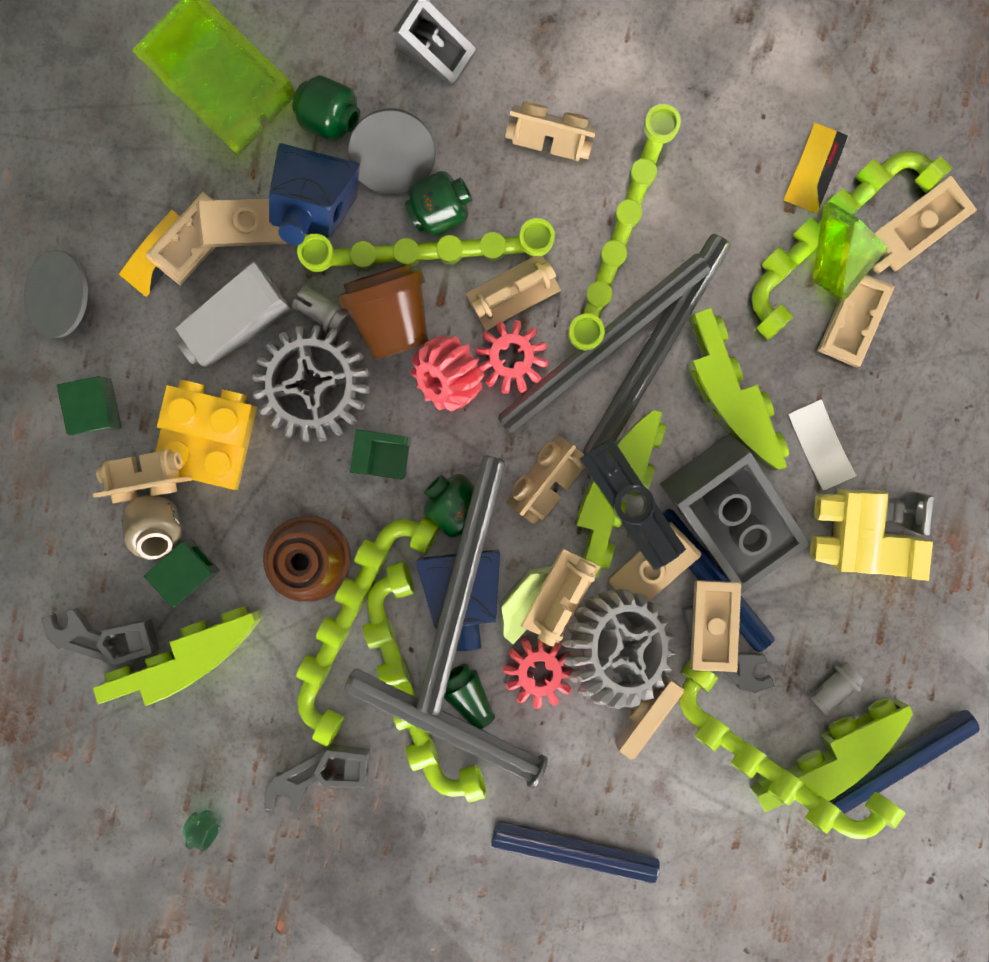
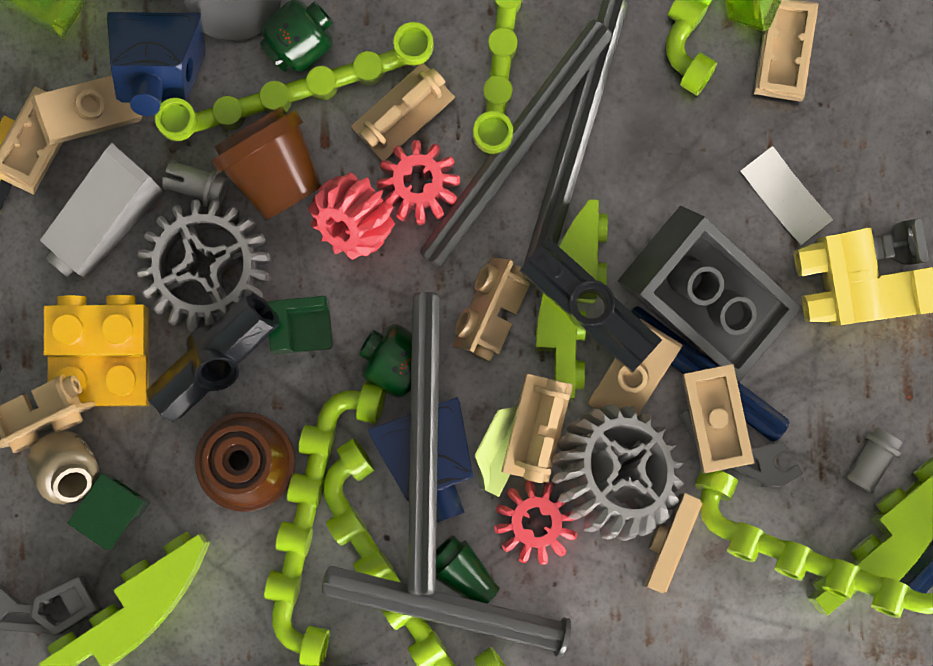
camera: 10 degrees left, 5 degrees down
lime slope [687,308,789,470] -> none
none -> black piece [146,292,280,422]

